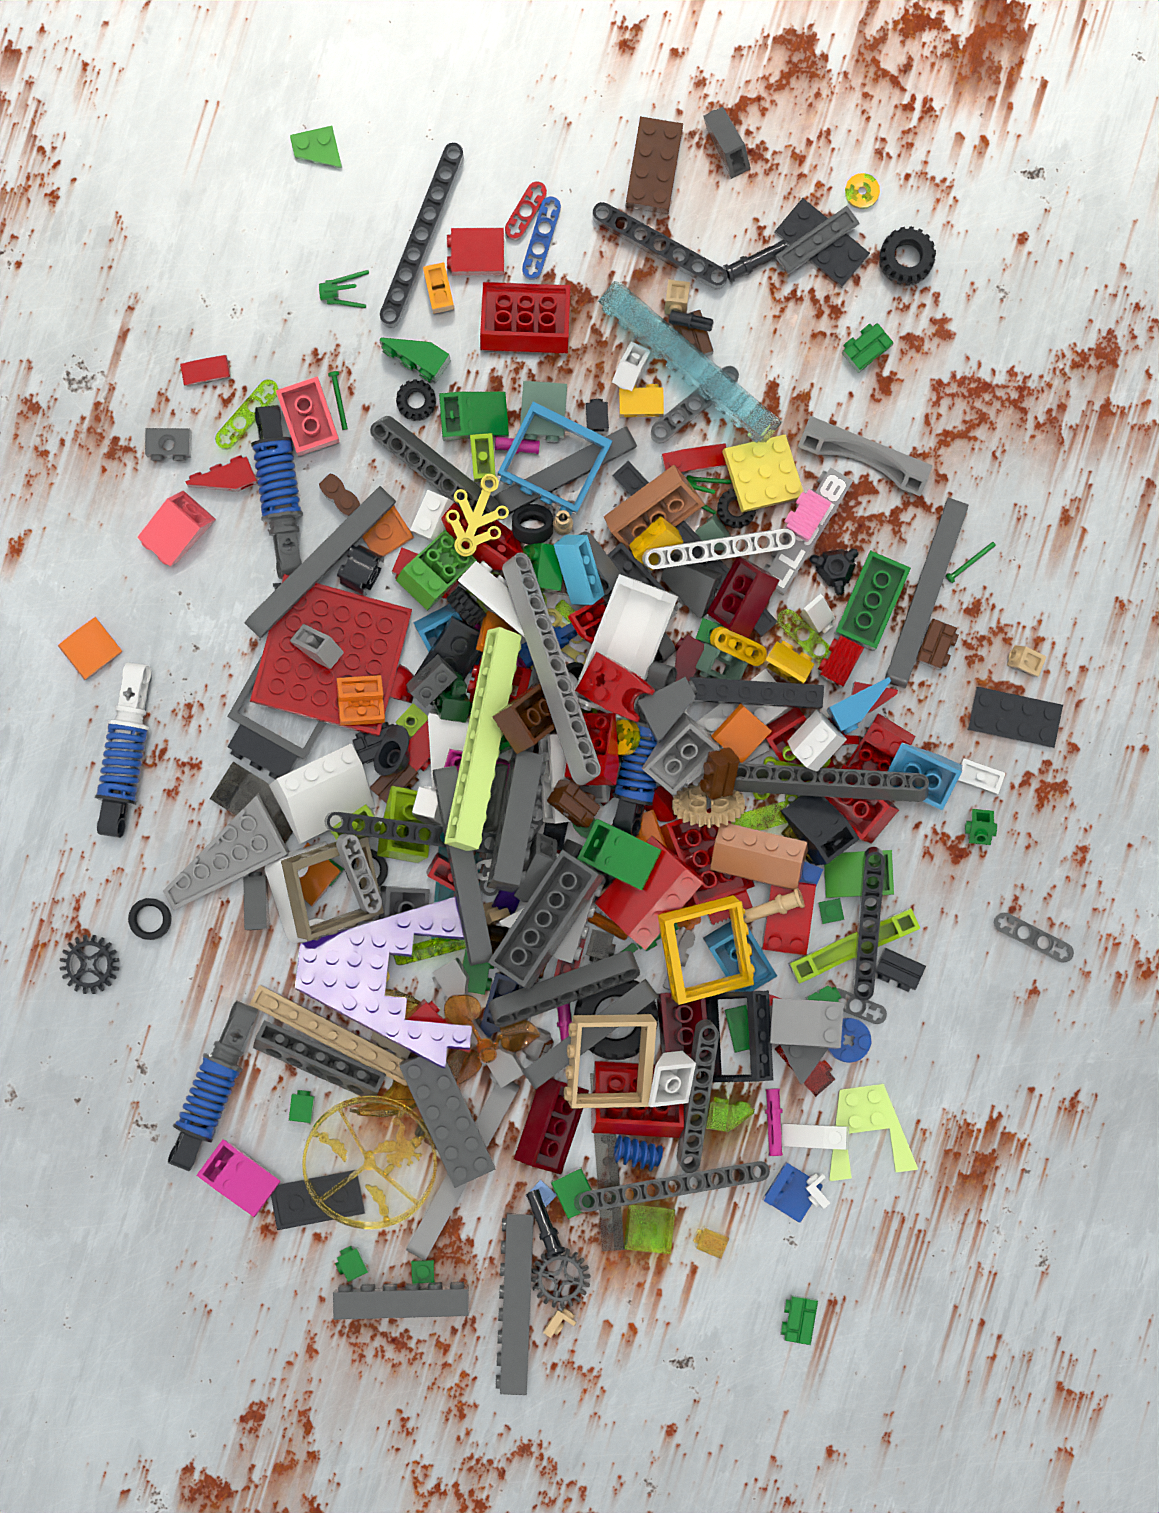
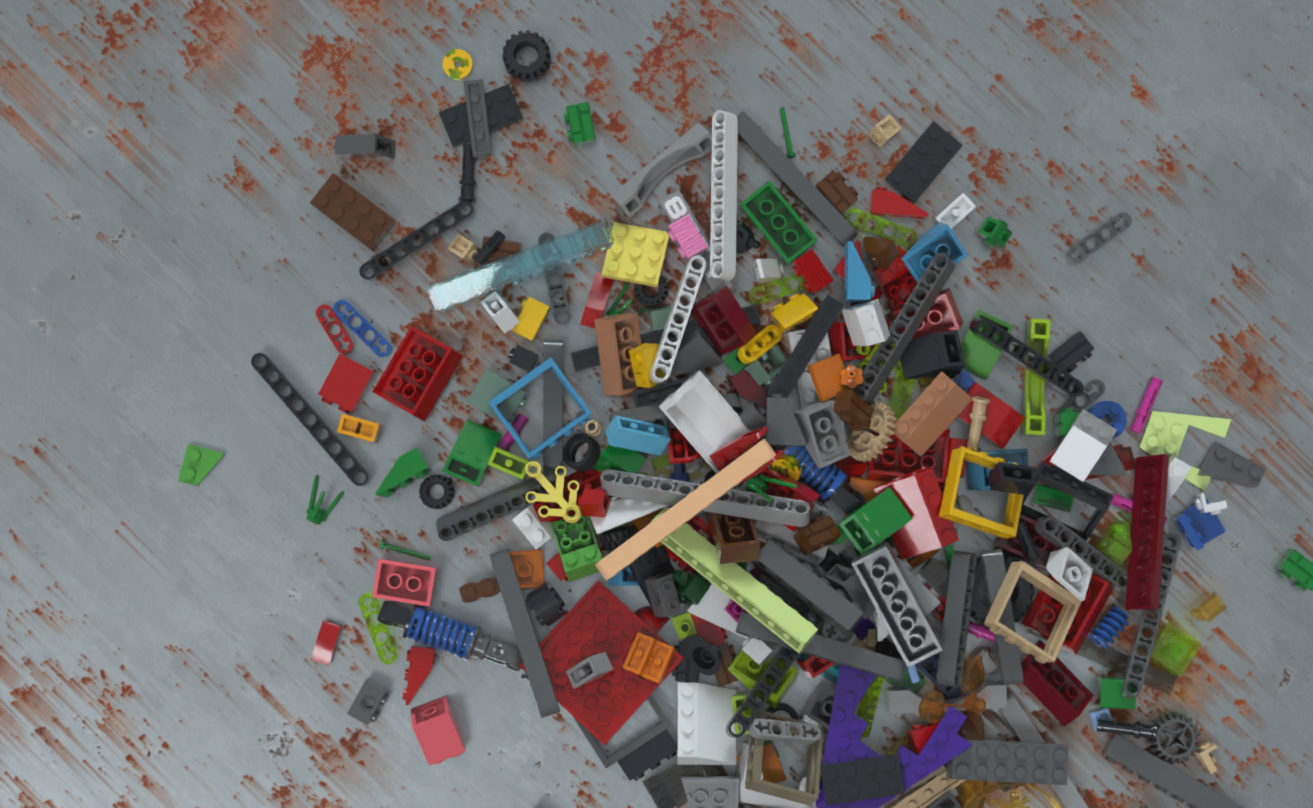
camera: 55 degrees left, 0 degrees up
green plate [818,898,844,924] -> none
none -> red brick [578,489,611,518]
none -> light nougat beam [595,439,777,581]
none -> white beam [710,110,738,281]
none -> green plant [747,474,798,502]
none -> black plate [821,754,905,806]
none -> orange plant [840,365,863,389]
none -> clear neon green beam [844,208,916,247]
none -> reddish brown slope [863,236,900,269]
none -> red slope [869,187,928,220]
none -> light blue tile [906,664,920,683]
none -> black brick [989,462,1037,495]
none -> black pin [1017,522,1040,562]
none -> dark red plate [1125,454,1169,611]
none -> dark pink pin [1130,377,1163,434]
none -> dark grey wing [1198,441,1266,488]

